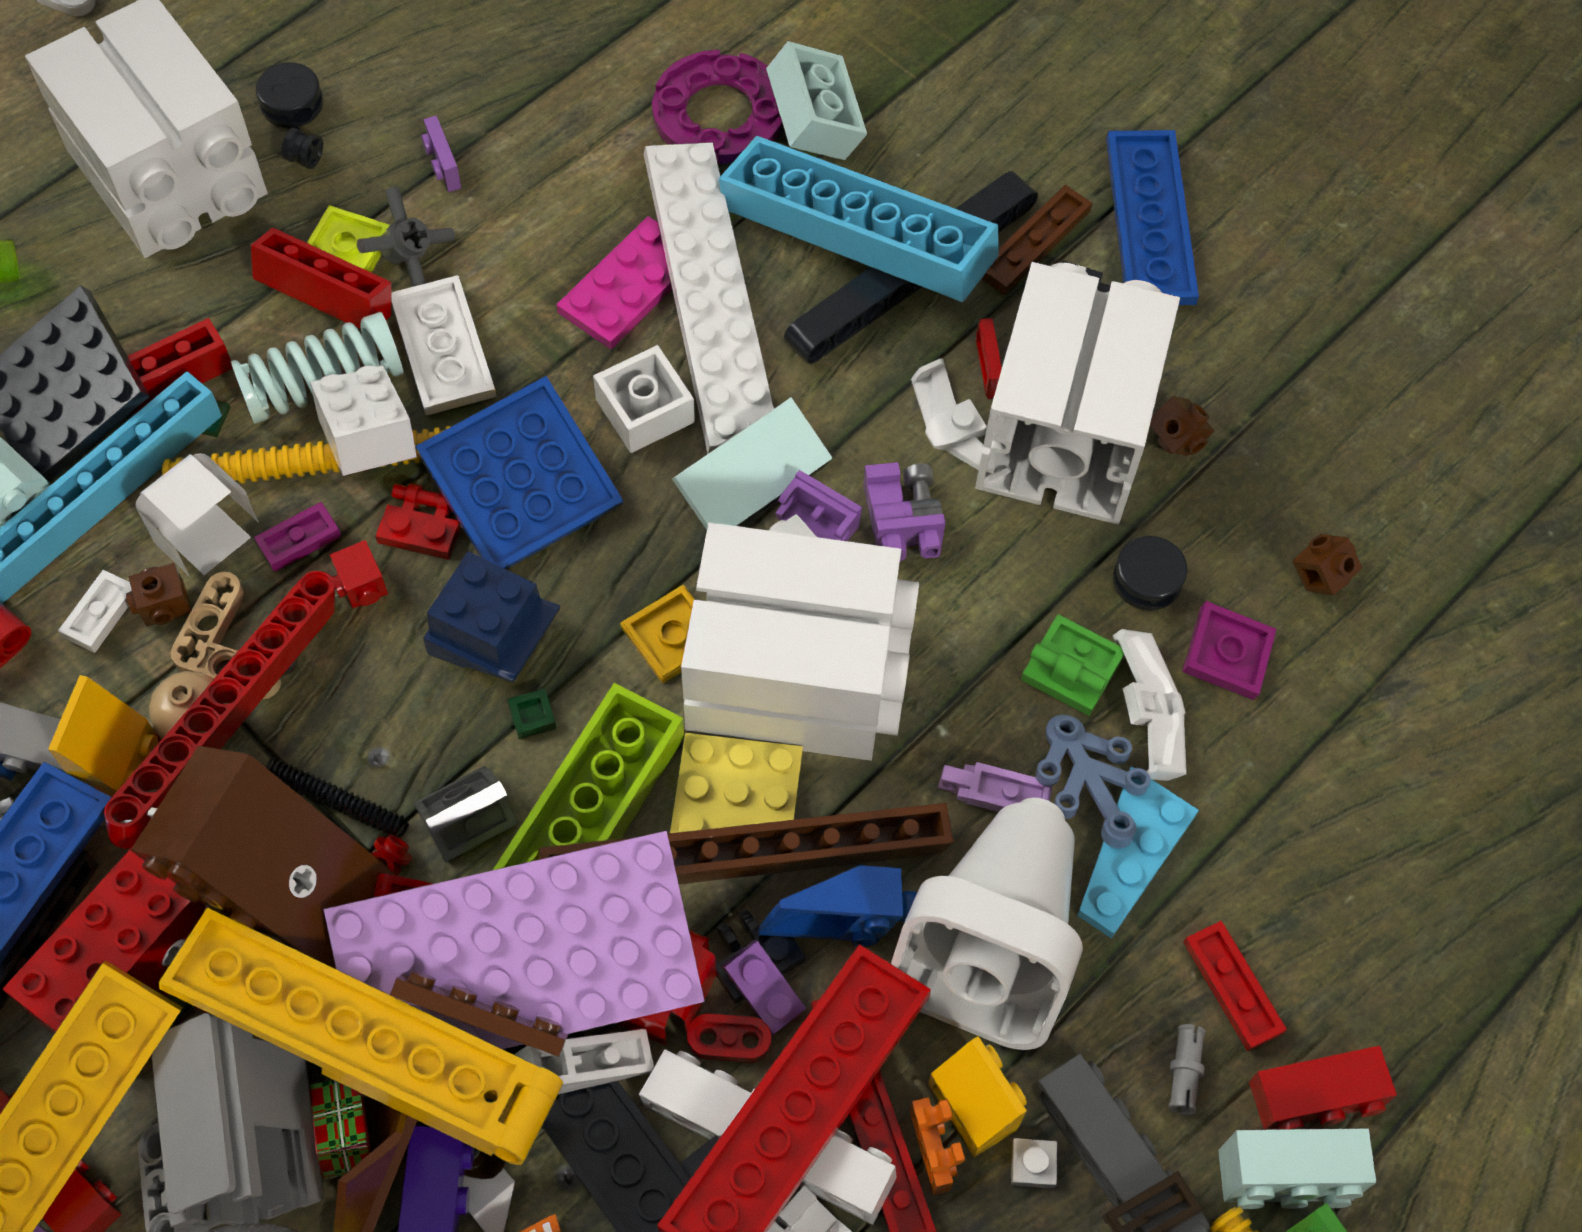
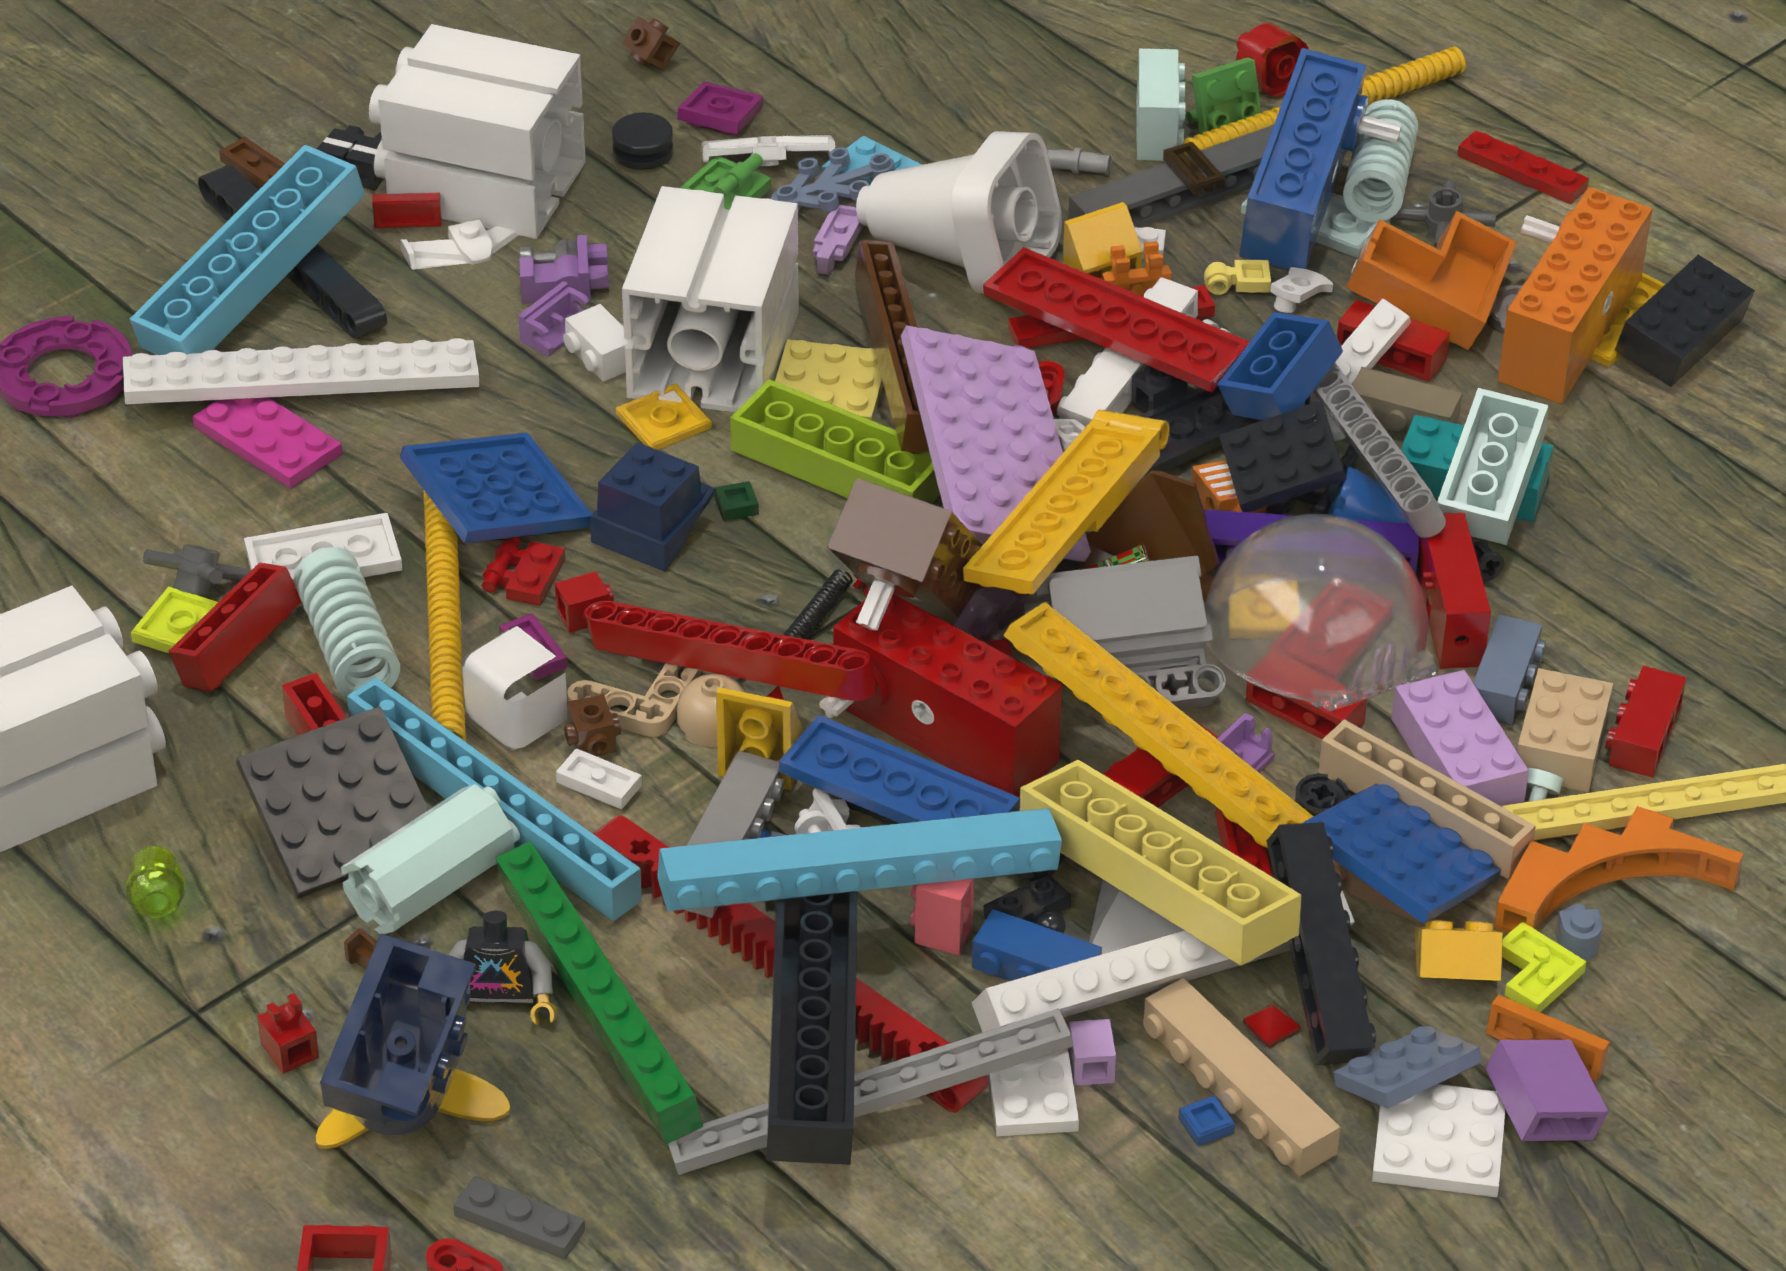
camera: 85 degrees left, 20 degrees down
white brick [310,365,417,476] -> none
reddish brown plate [390,970,568,1057] -> none
dark grey bracket [413,766,518,862] -> none
medium lavender plate [421,115,461,192] -> none
white brick [593,345,695,453] -> none
light aqua tile [672,397,832,530] -> none
blue slope [759,865,917,947] -> none
light aqua brick [766,41,867,160] -> none
blue plate [1106,130,1199,305] -> none
red plate [1183,920,1287,1052] -> none
red brick [1249,1045,1397,1130] -> none

